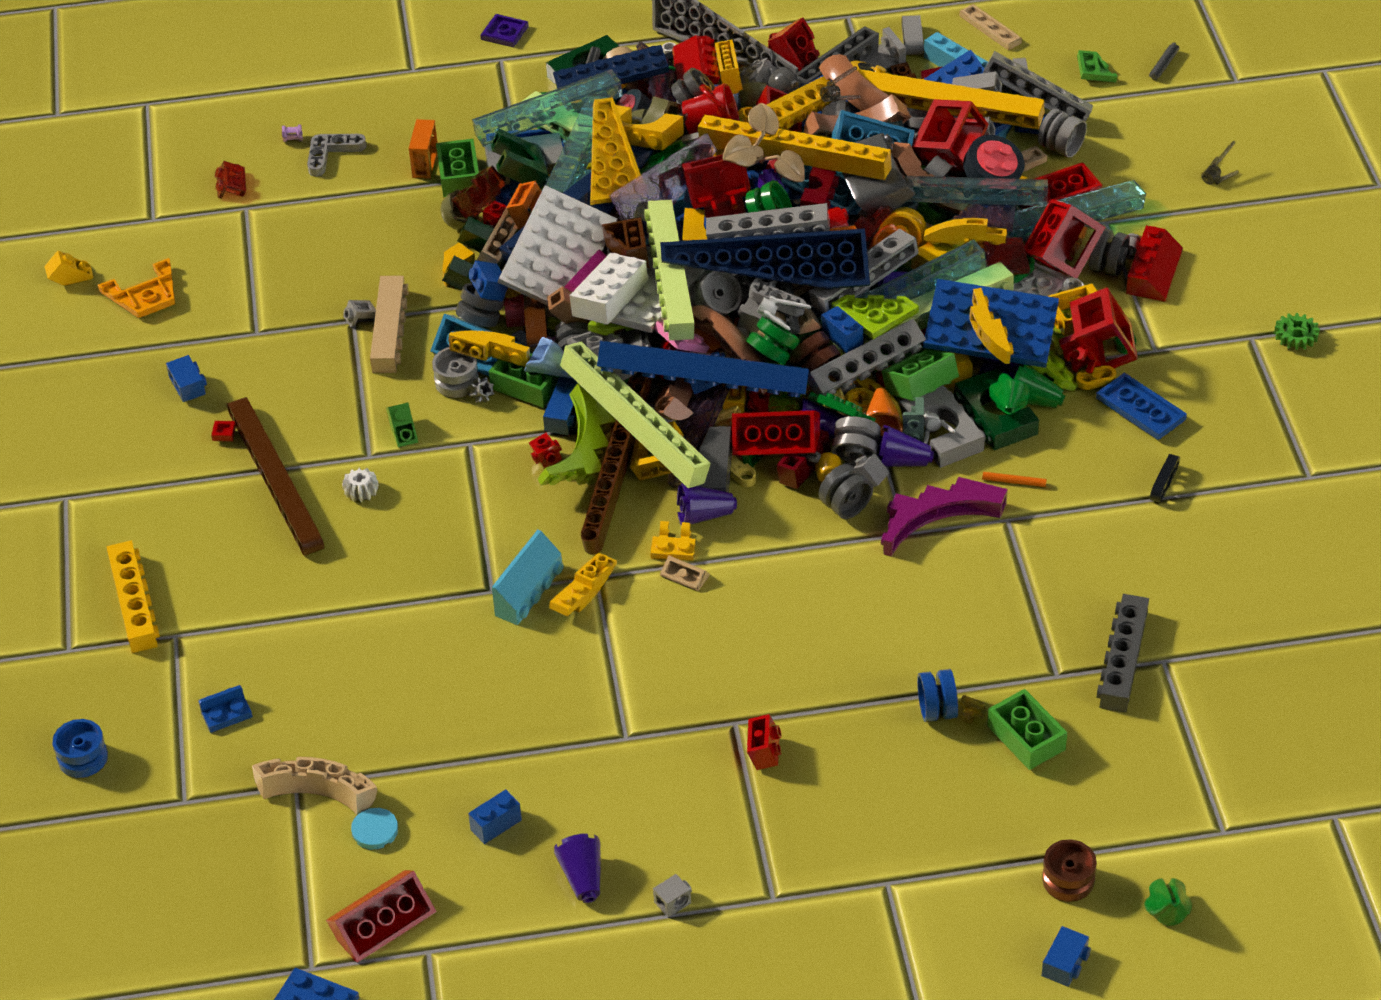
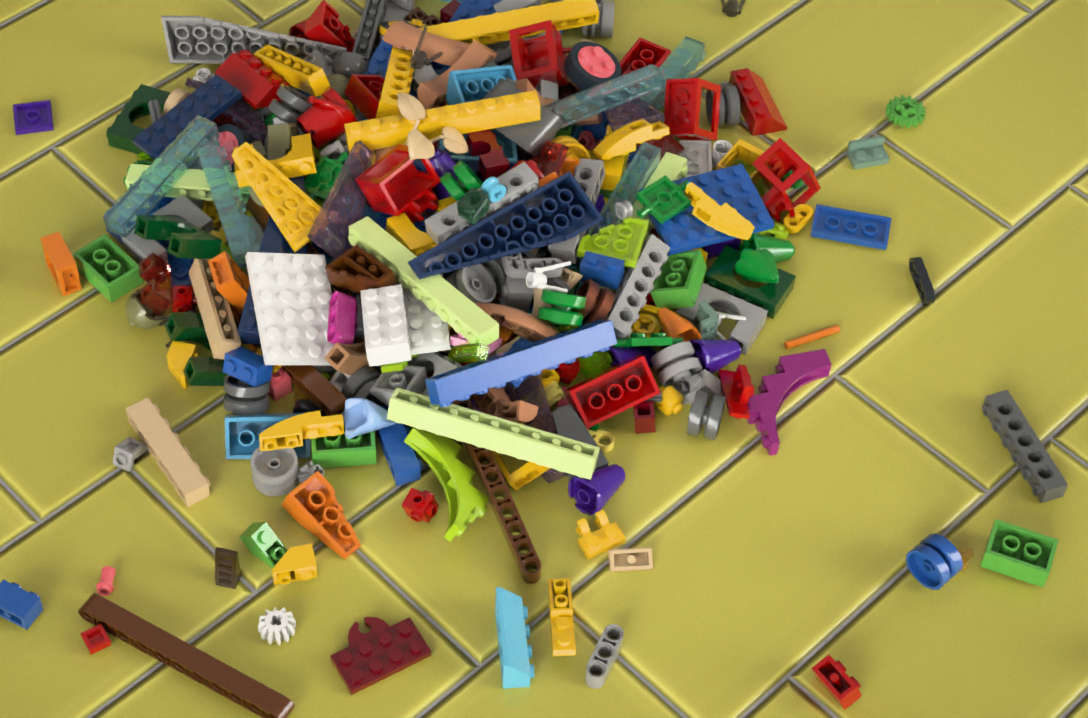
camera: 40 degrees left, 5 degrees up
none -> coral pin [96,566,116,596]
none -> dark brown slope [215,547,241,589]
none -> yellow slope [272,544,317,585]
none -> orange wedge [281,471,361,560]
none -> dark red plate [330,617,431,695]
none -> clear neon green piece [448,343,490,363]
none -> clear green brick [457,187,489,225]
none -> medium azure wheel [481,177,507,203]
none -> light grey beam [585,624,624,689]
none -> light grey bush [615,200,633,220]
none -> green plate [636,175,692,224]
none -> red bracket [717,364,754,419]
none -> sand green bracket [846,136,890,170]

